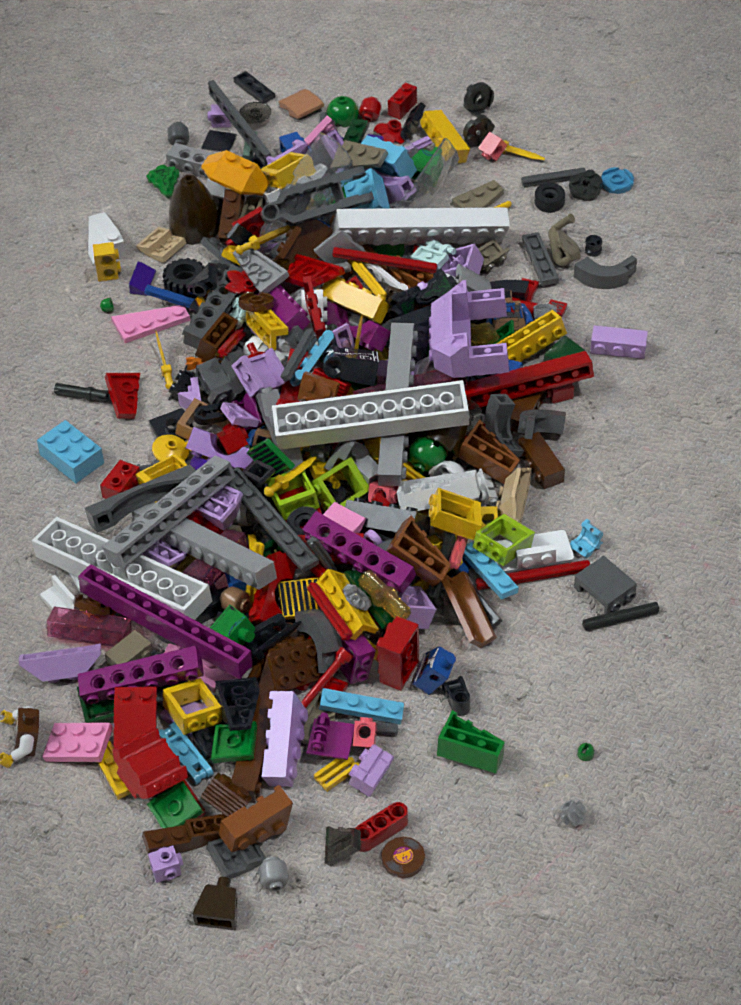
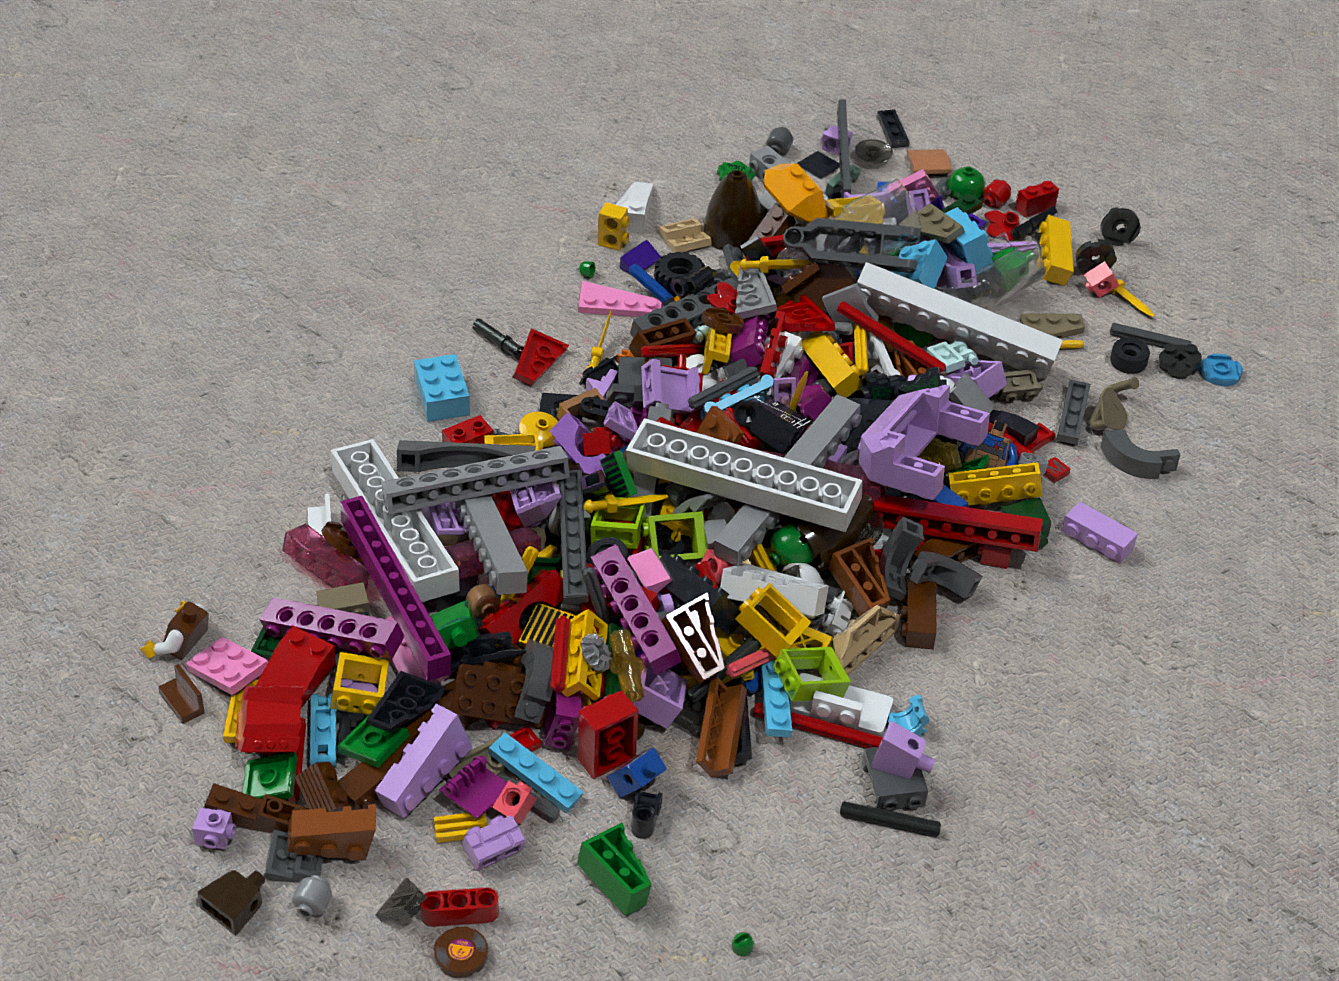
camera: 25 degrees right, 5 degrees down
lavender wedge [19,644,101,683] -> none
red piece [301,647,353,709] -> none
black wheel [585,235,603,257] -> none
none -> reddish brown panel [158,664,205,724]
none -> lavender torso [871,721,936,779]

